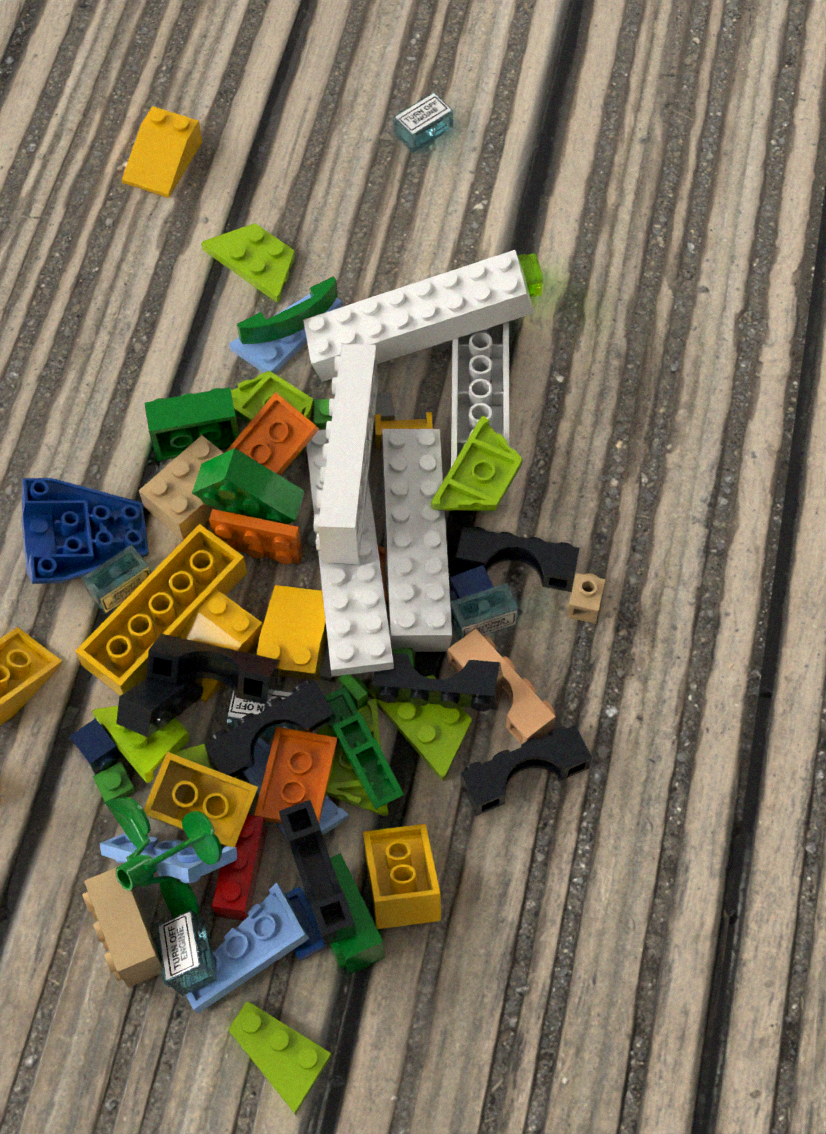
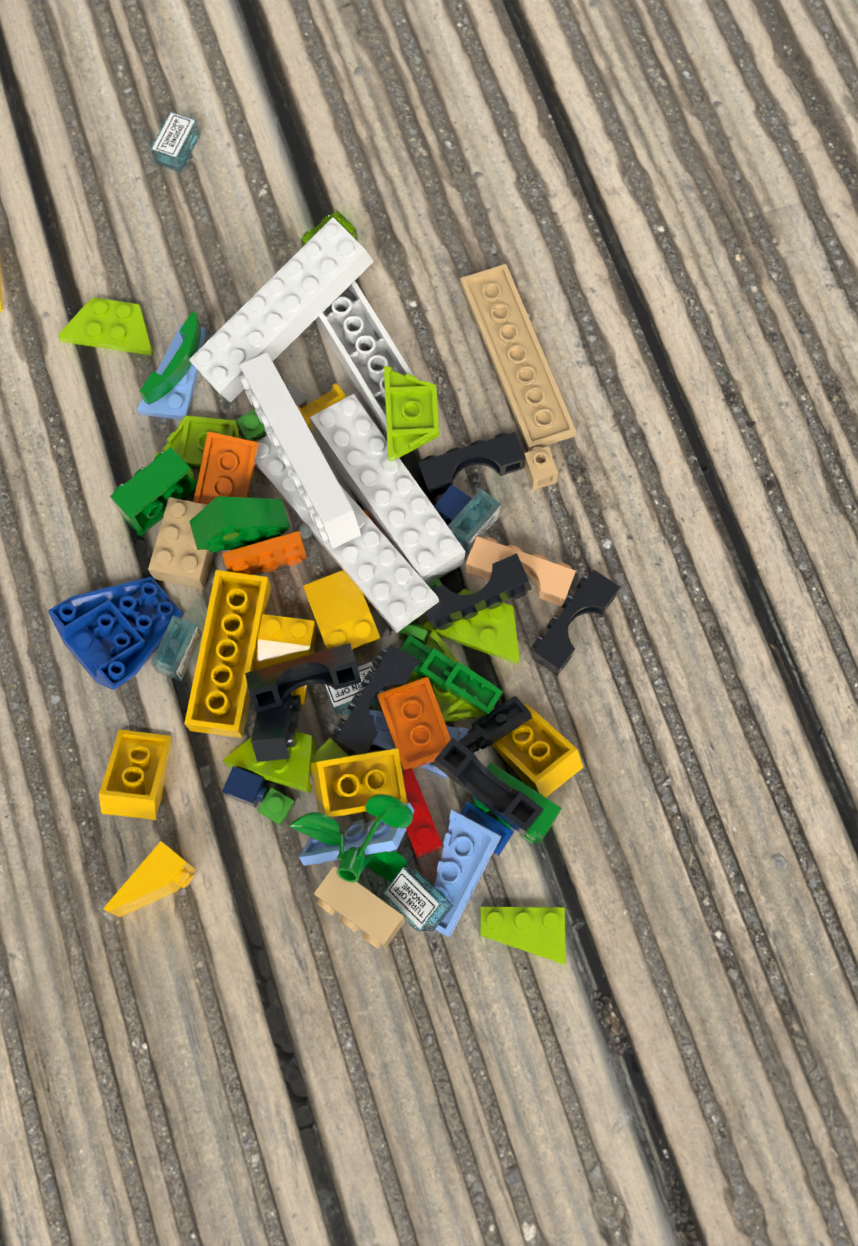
camera: 30 degrees left, 10 degrees up
none -> black hinge [459,696,532,753]
none -> tan plate [460,264,577,450]

